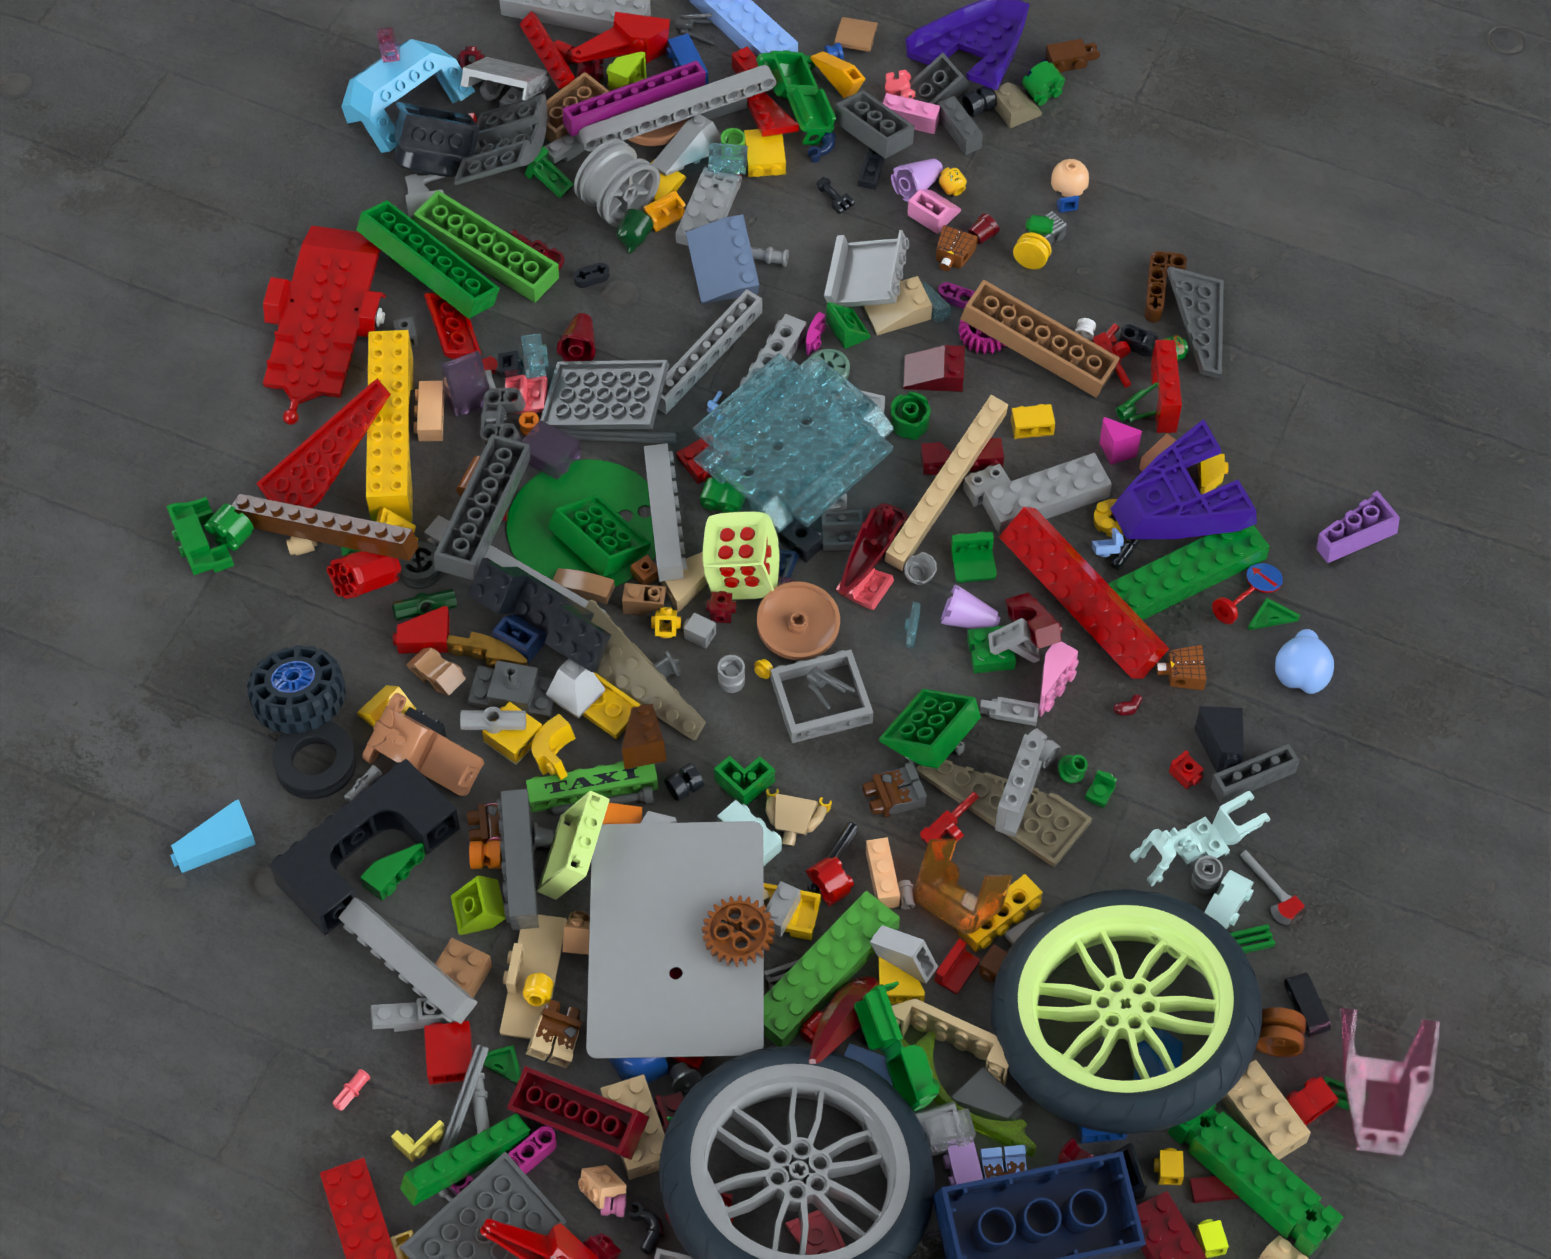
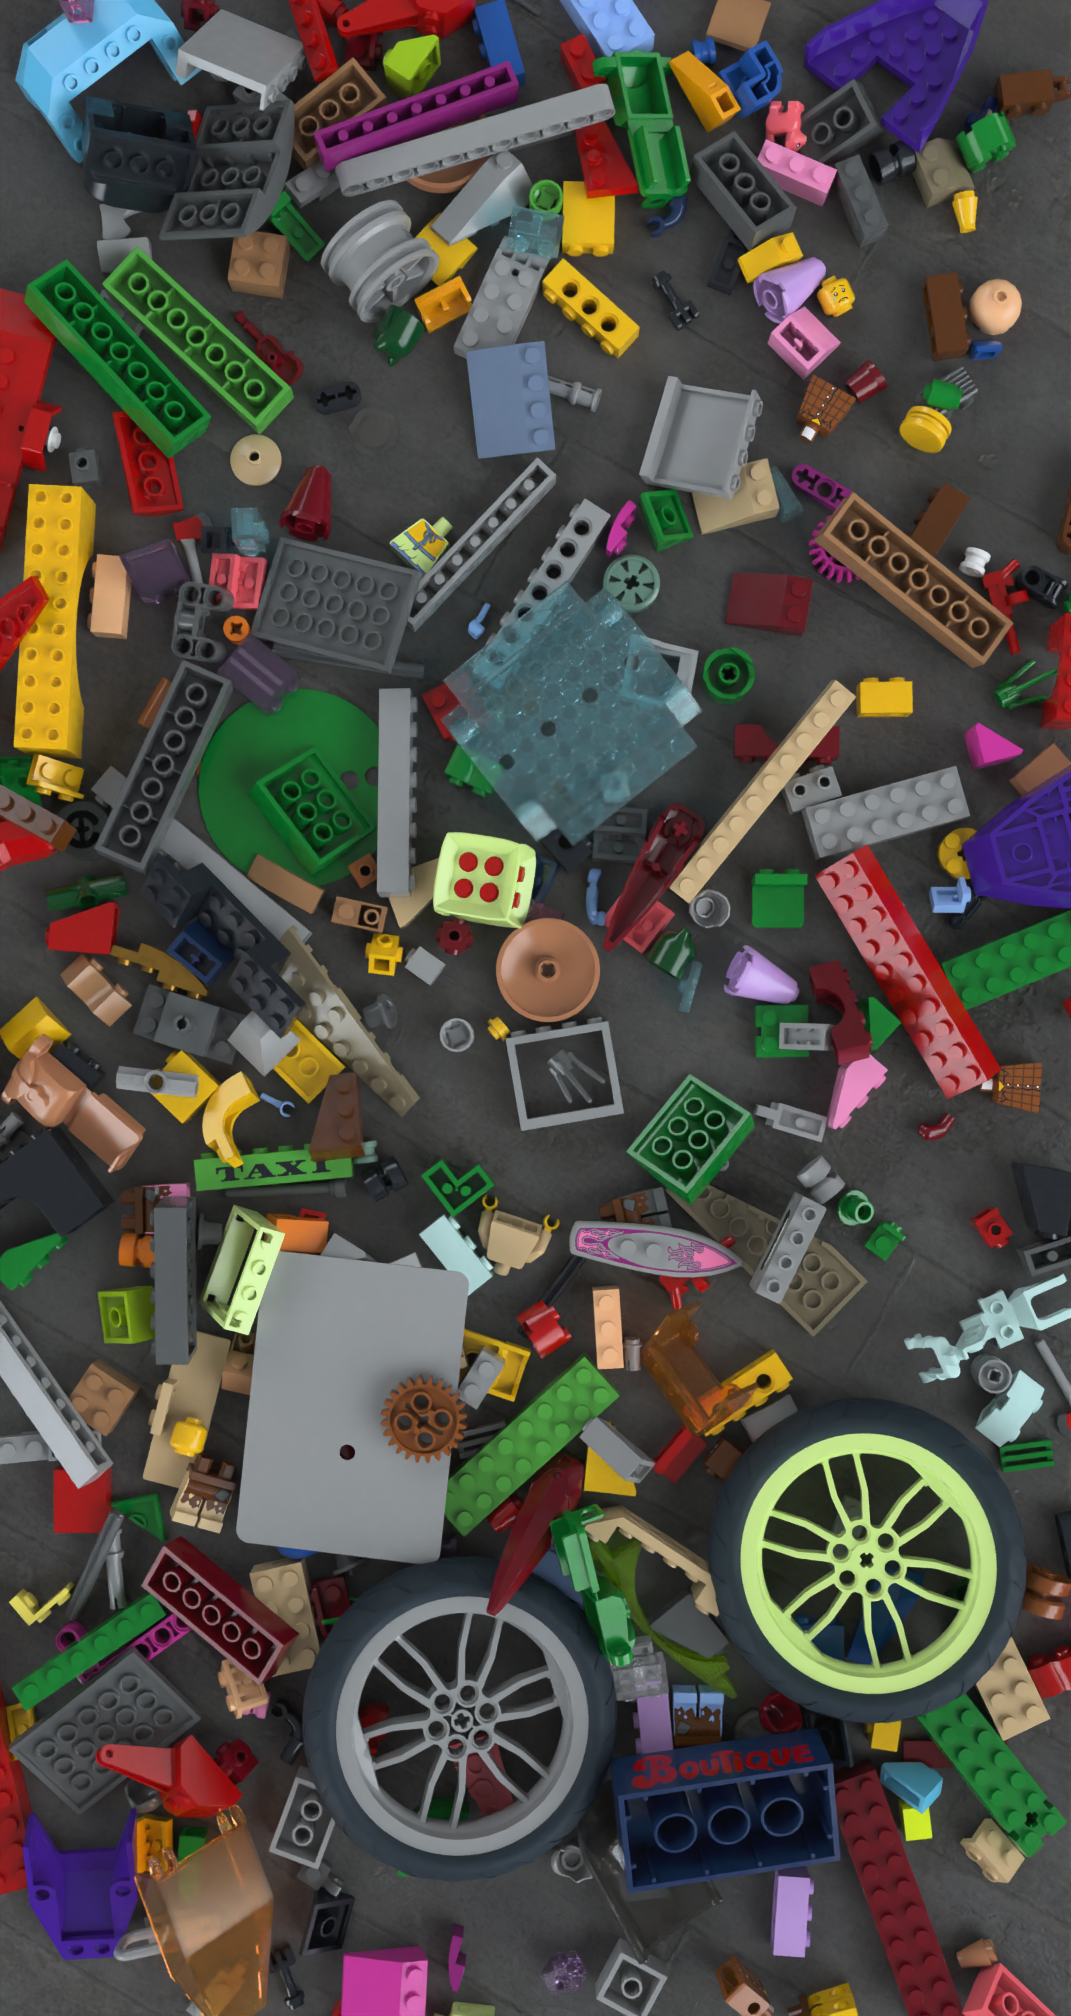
camera: 10 degrees right, 30 degrees up
none -> medium nougat brick [228,231,291,299]
none -> tan dish [230,434,282,486]
none -> light blue hand [260,1093,295,1117]
none -> sand green wheel [353,1140,379,1164]
none -> torso [390,517,453,578]
none -> yellow brick [542,258,640,358]
none -> light grey piece [569,1221,744,1278]
none -> medium blue arm [585,868,606,926]
none -> dark green piece [645,927,697,981]
none -> blue brick [717,40,784,118]
none -> yellow slope [738,232,803,283]
none -> green slope [860,997,901,1050]
none -> medium azure slope [879,1762,943,1814]
none -> reddish brown brick [906,482,971,558]
none -> reddish brown brick [921,272,971,362]
none -> yellow cone [952,190,978,233]

